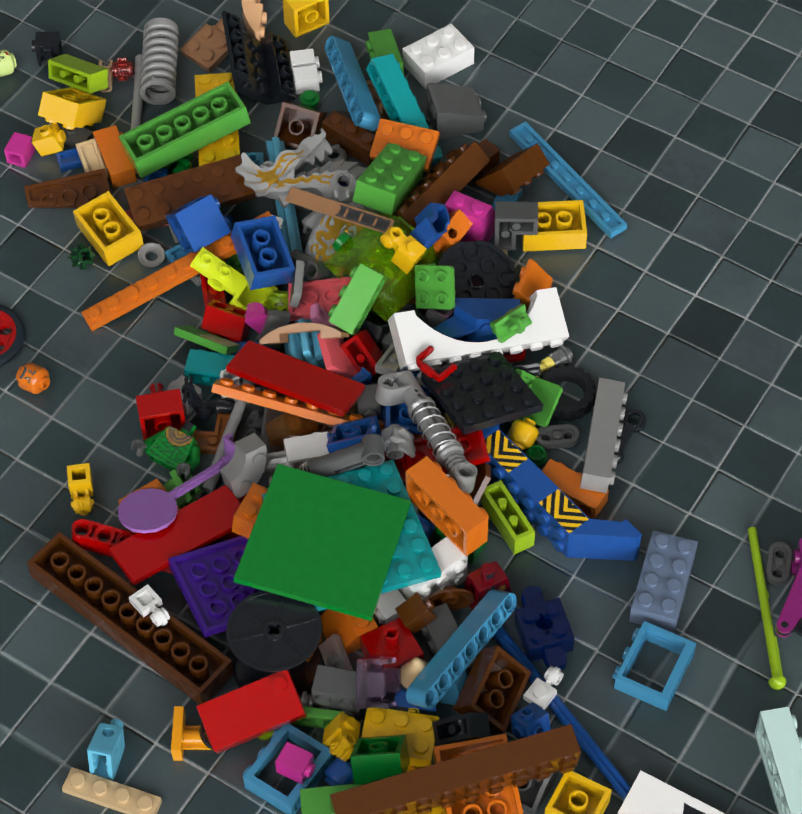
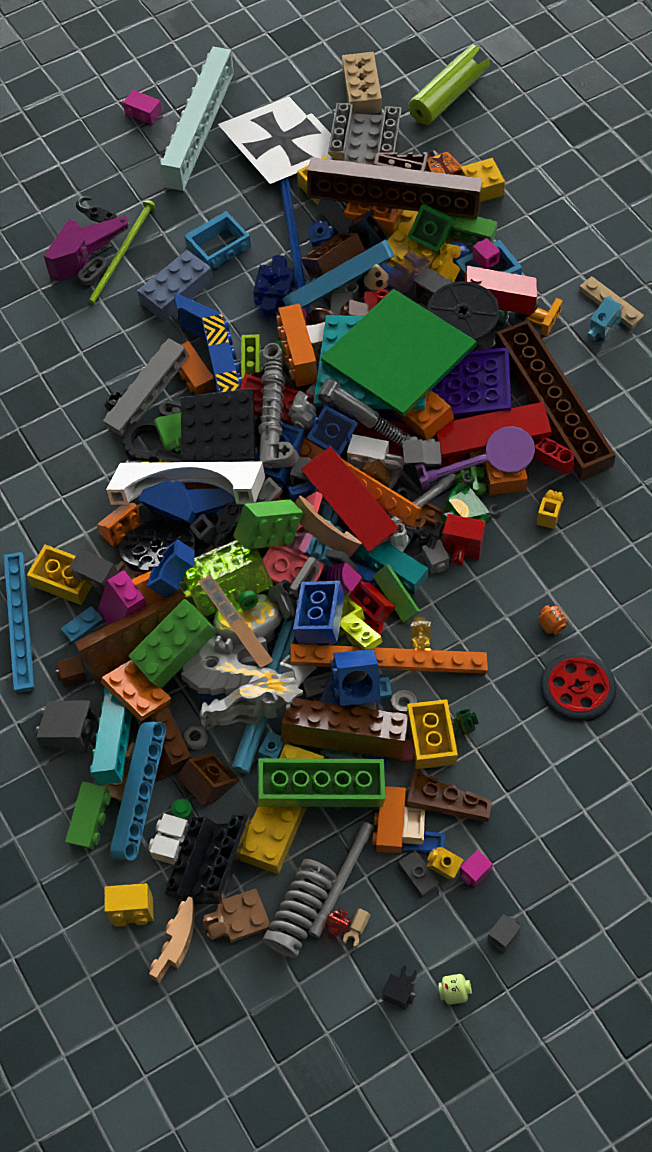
camera: 150 degrees left, 5 degrees up
yellow brick [38,87,107,130] -> none
lime brick [48,54,108,94] -> none
white plate [129,584,170,627] -> none
yellow brick [380,226,427,274] -> none
white brick [403,23,474,89] -> none
bright green bracket [415,263,455,310] -> none
red piece [416,346,457,382] -> none
reddish brown slope [475,143,550,197] -> none
bright green hips [489,304,532,343] -> none
white plate [523,666,564,710] -> none
none -> clear yellow hips [411,617,431,650]

